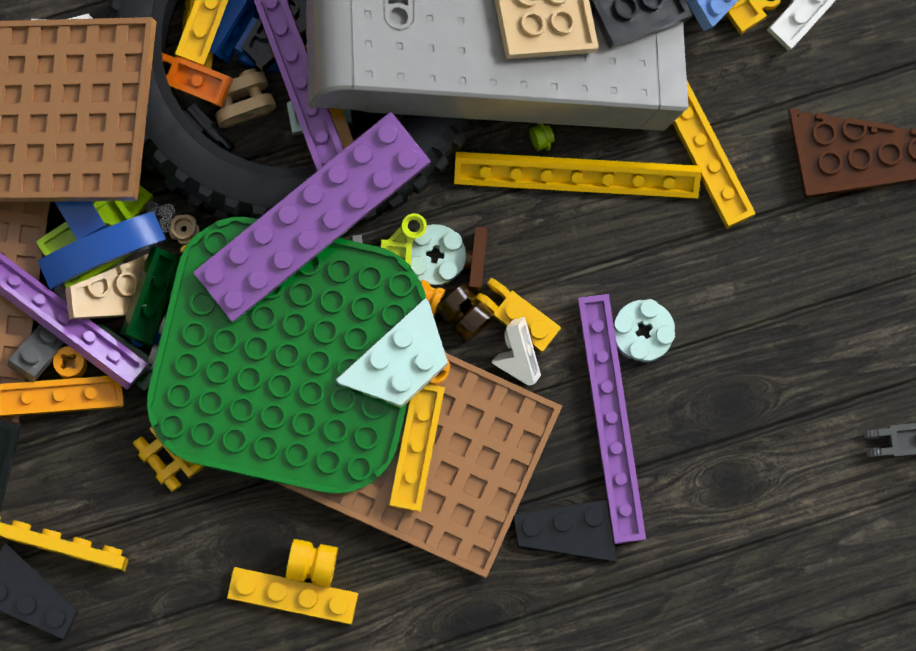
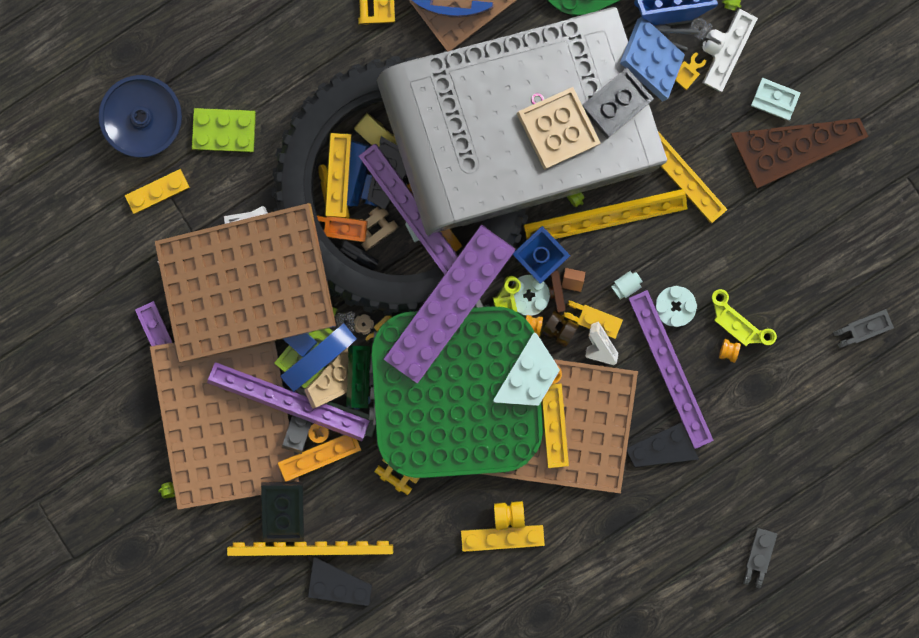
camera: 10 degrees left, 10 degrees up
none -> blue slope [513,226,570,284]
none -> nougat slope [561,268,585,292]
none -> light aqua brick [611,271,643,300]
none -> neon yellow plate [711,289,777,346]
none -> light orange wheel [719,339,741,363]
none -> light aqua plate [751,78,800,121]

